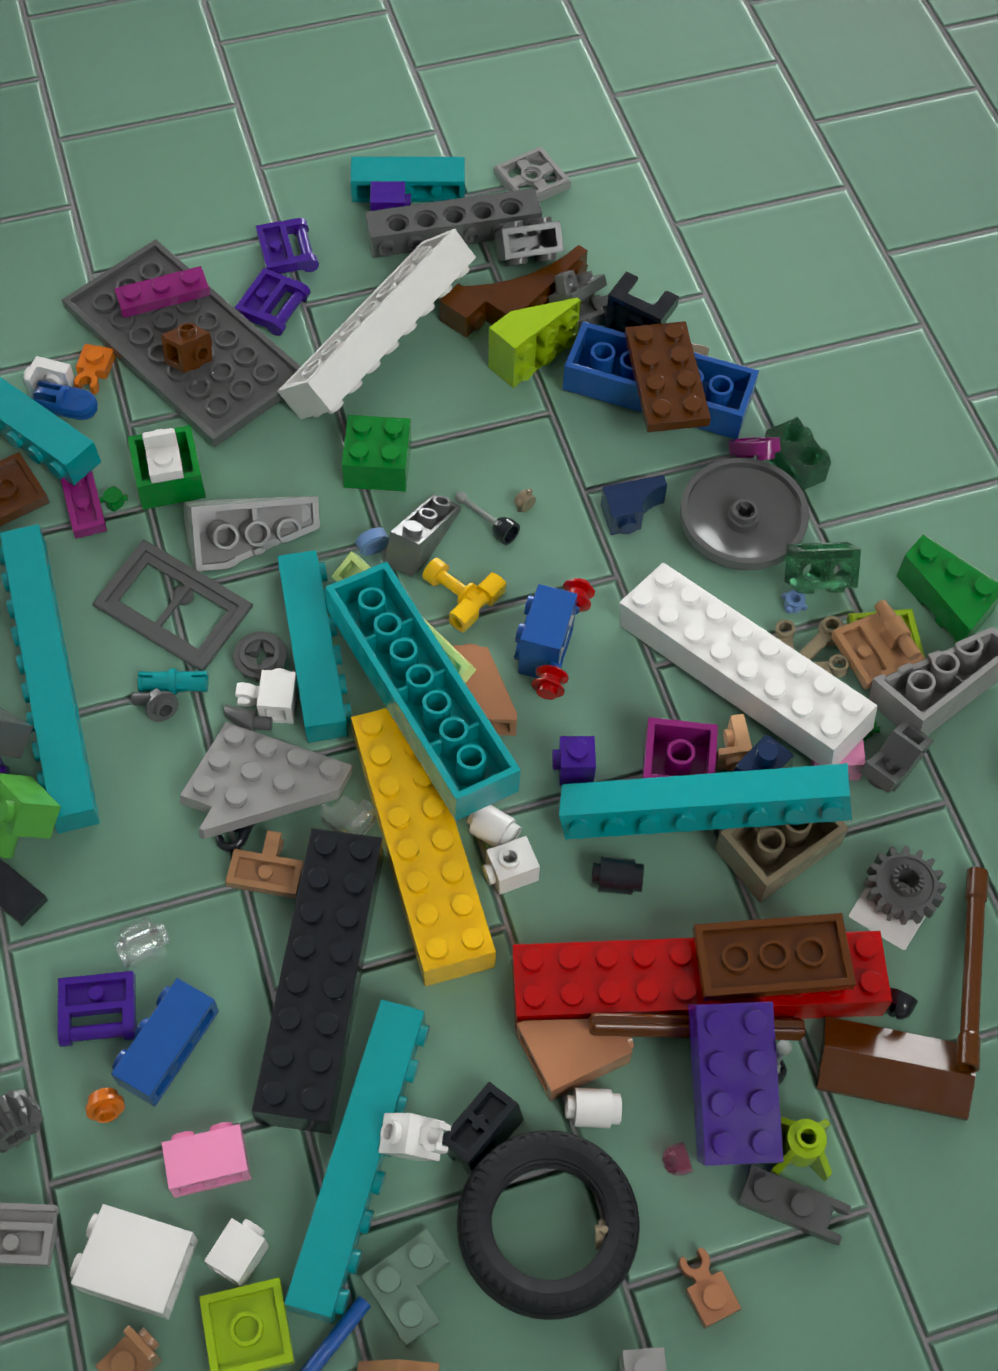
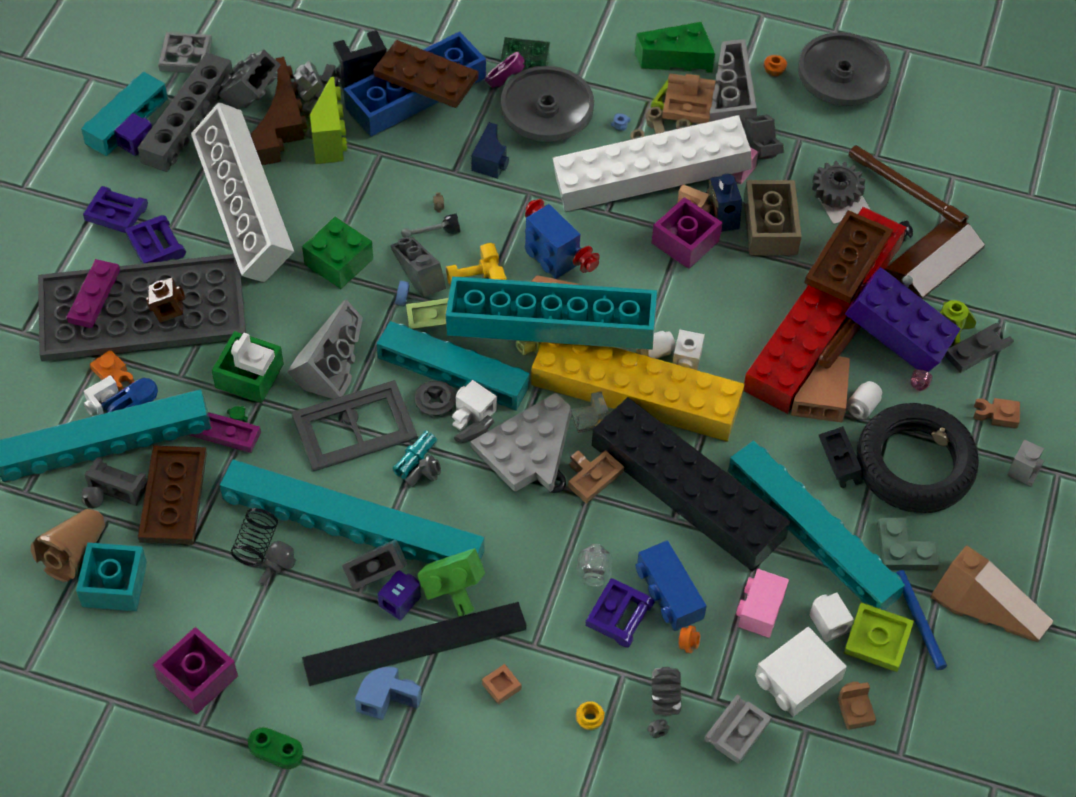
camera: 55 degrees left, 5 degrees down
white brick [379,1113,451,1161] -> none
dark purple brick [552,736,596,786] -> none
teal brick [559,763,852,839] -> none
black brick [591,856,644,895] -> none
clear green brick [784,542,861,594] -> none

